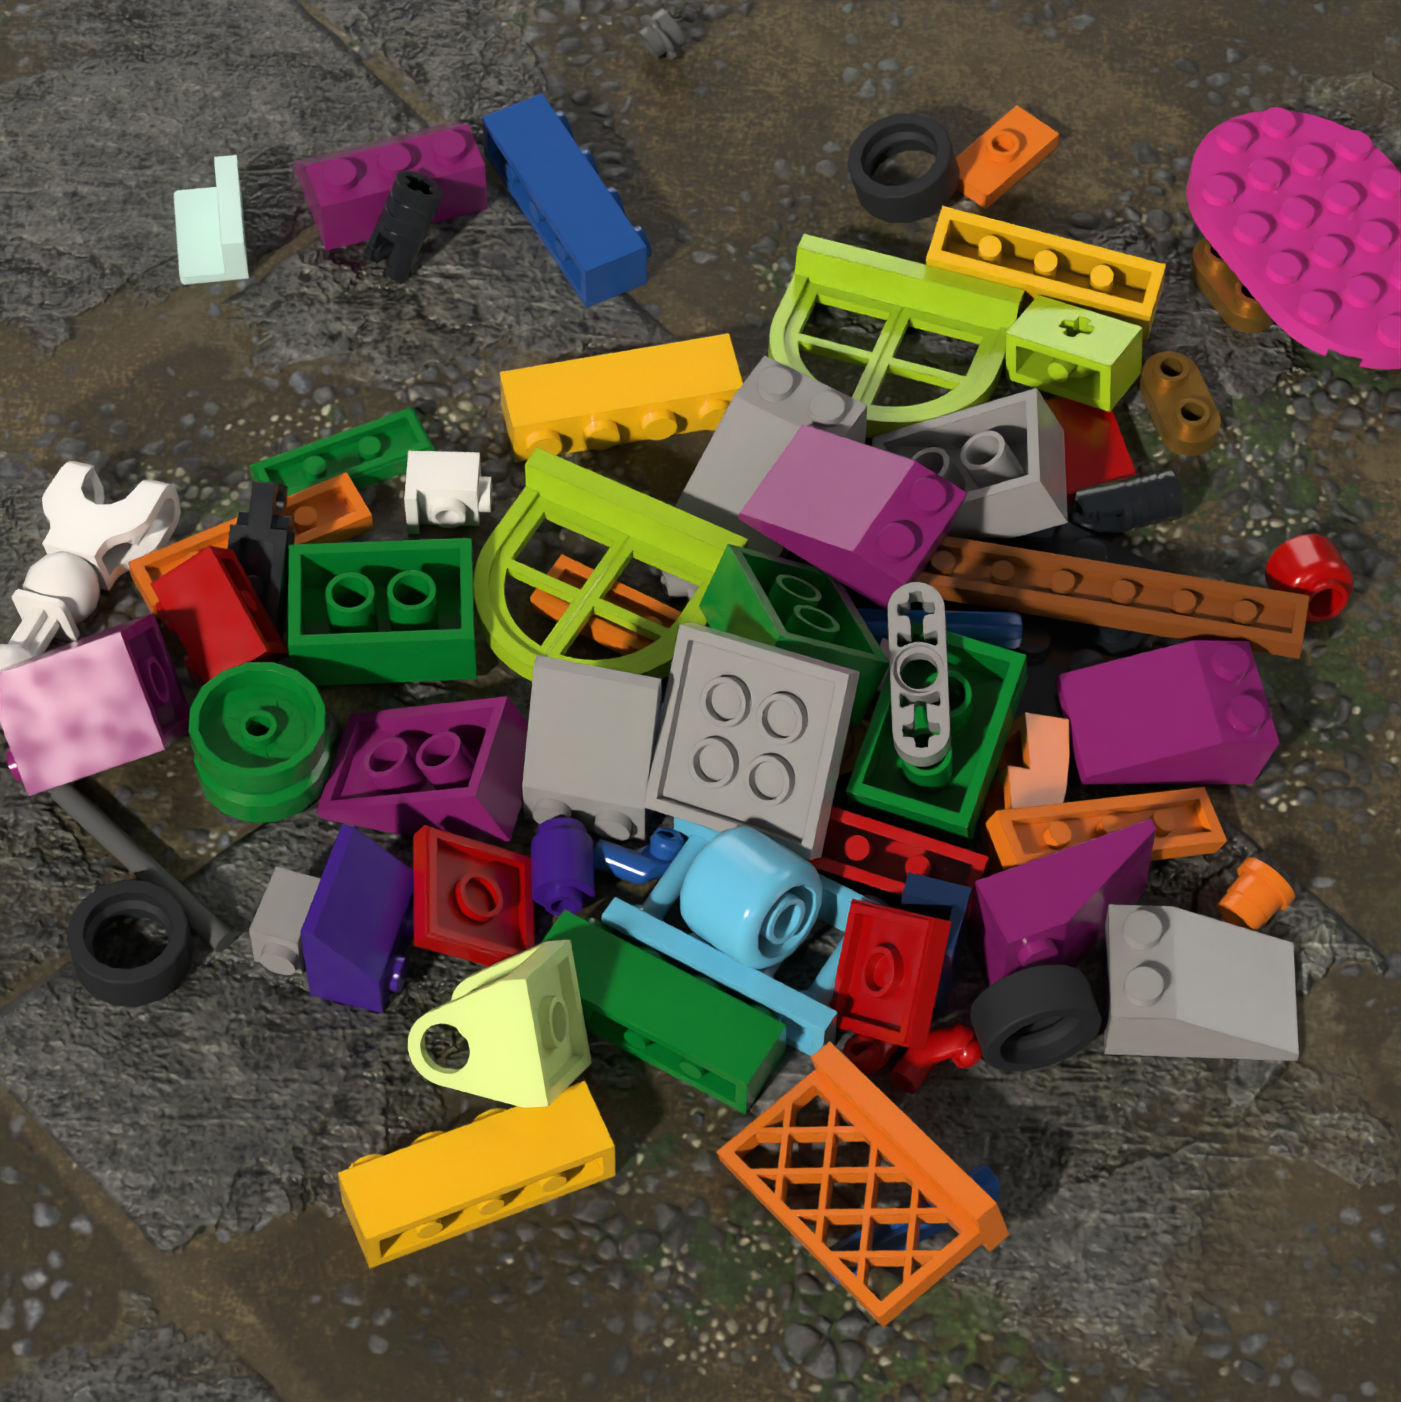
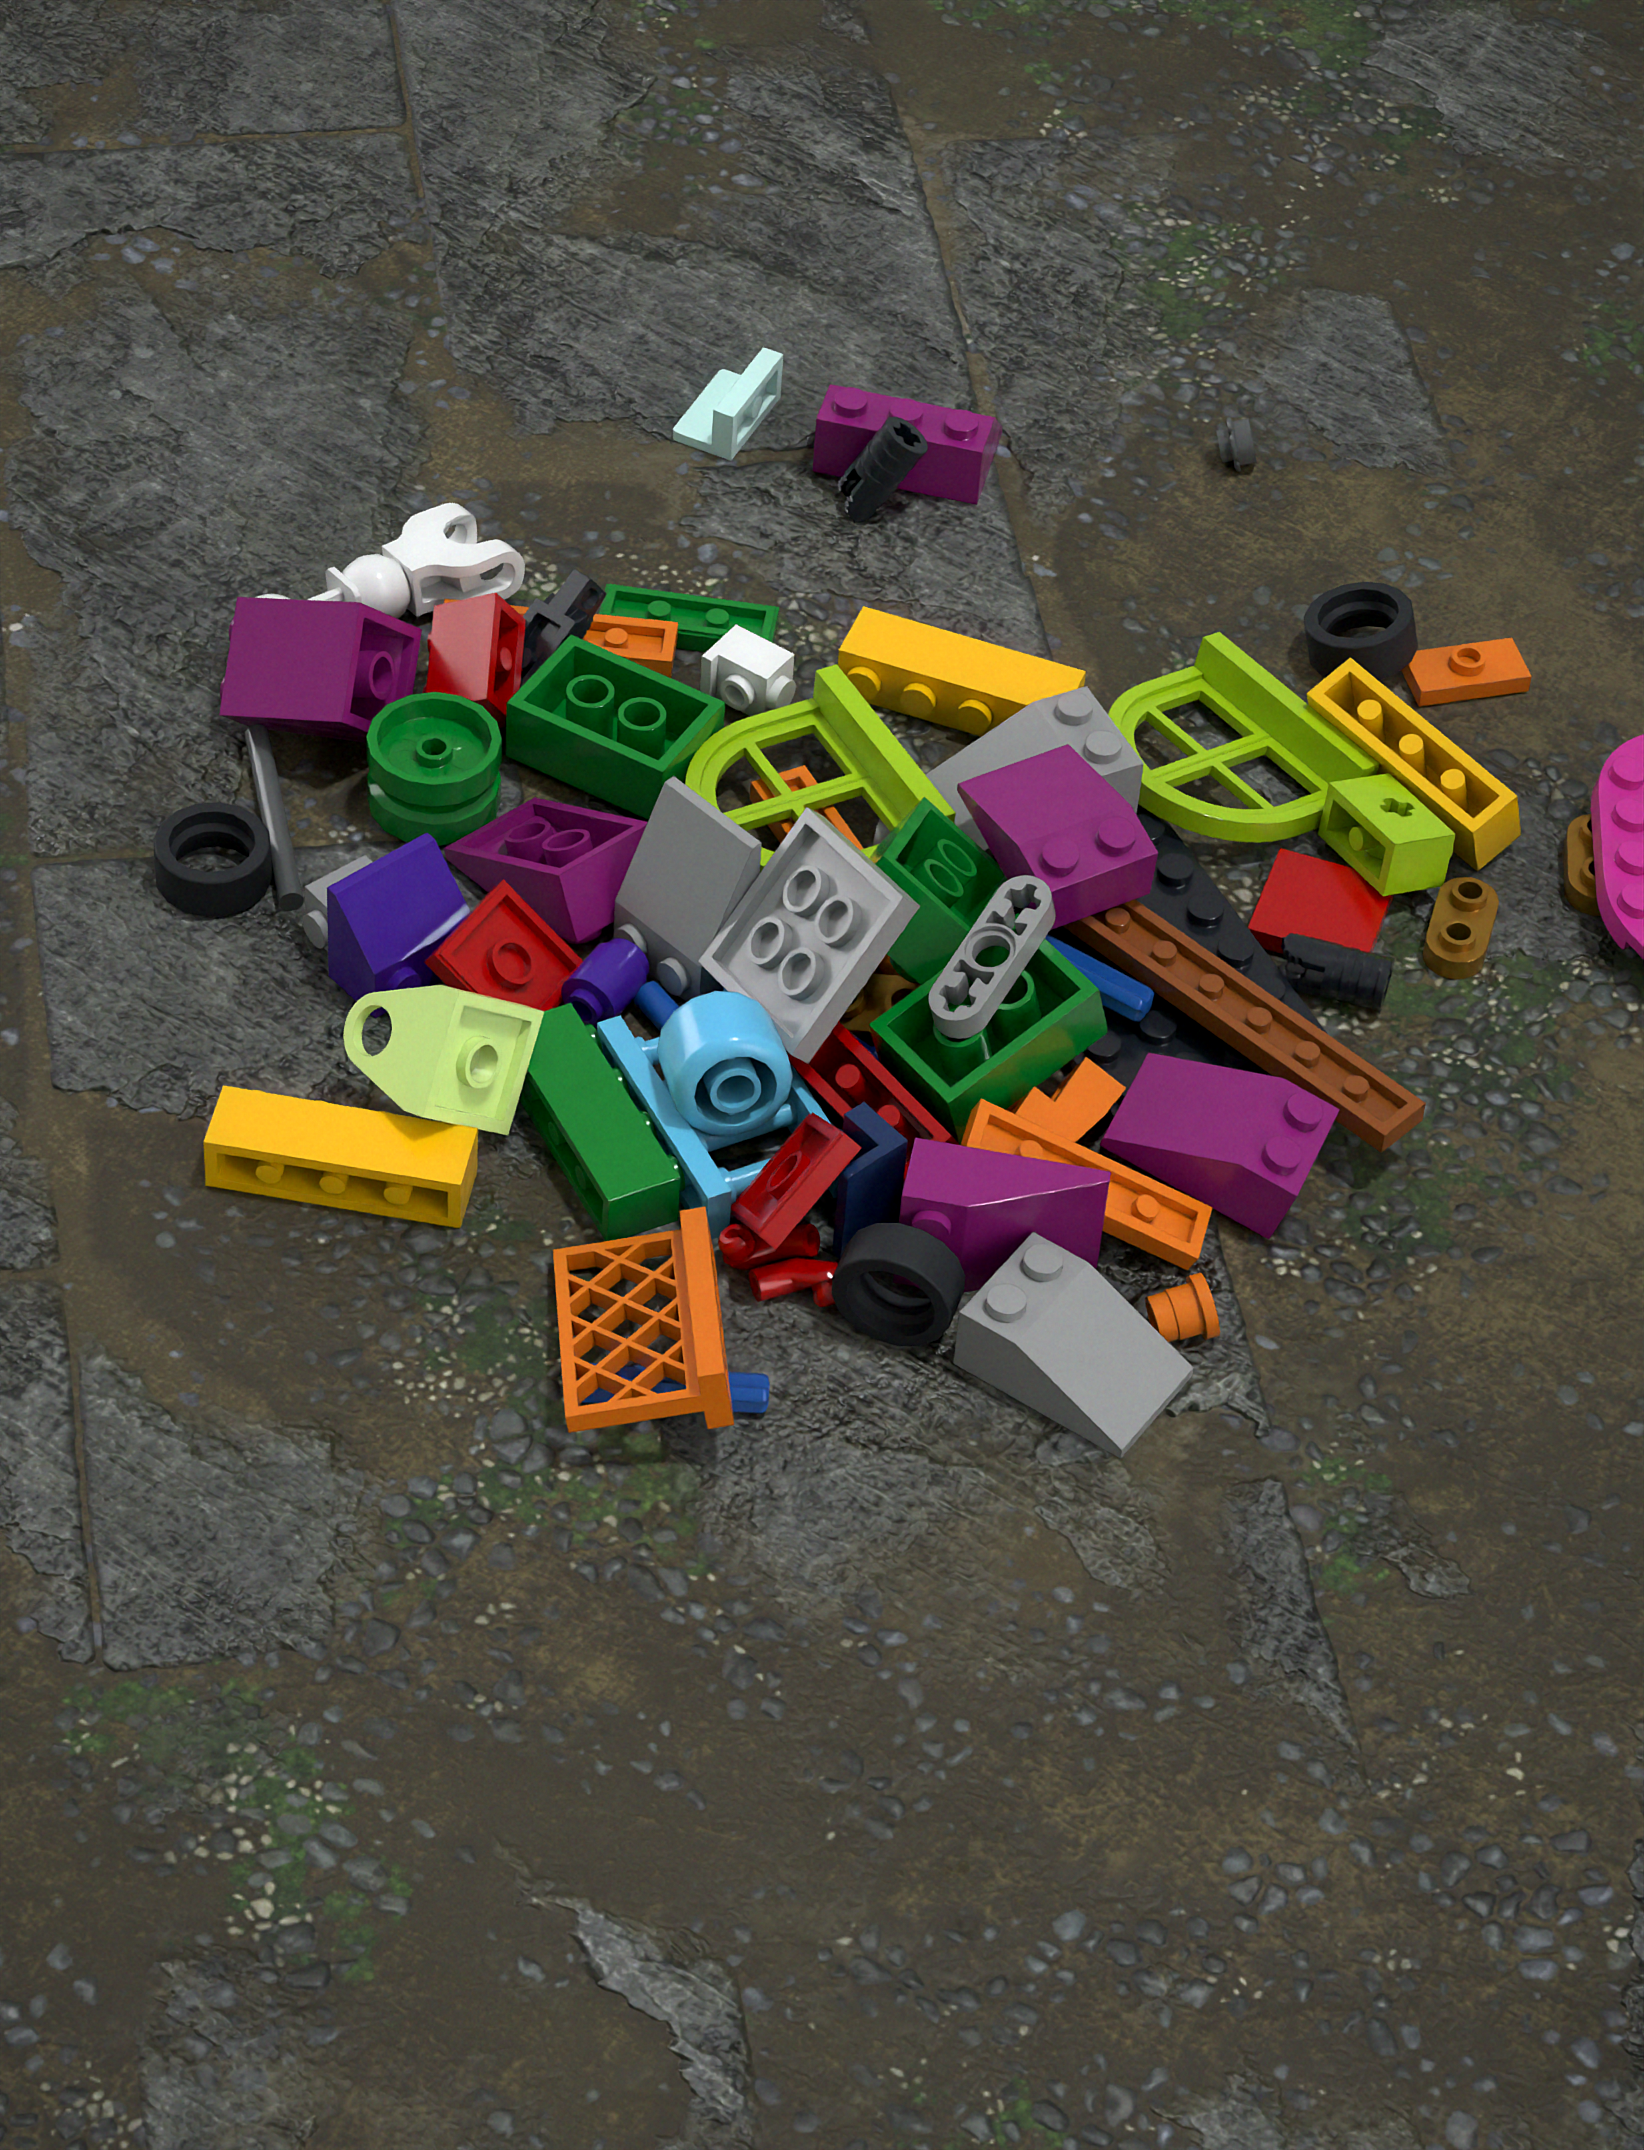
camera: 30 degrees right, 10 degrees down
blue brick [482,93,652,308] -> none
light grey slope [872,388,1068,538] -> none
red head [1264,534,1354,623] -> none

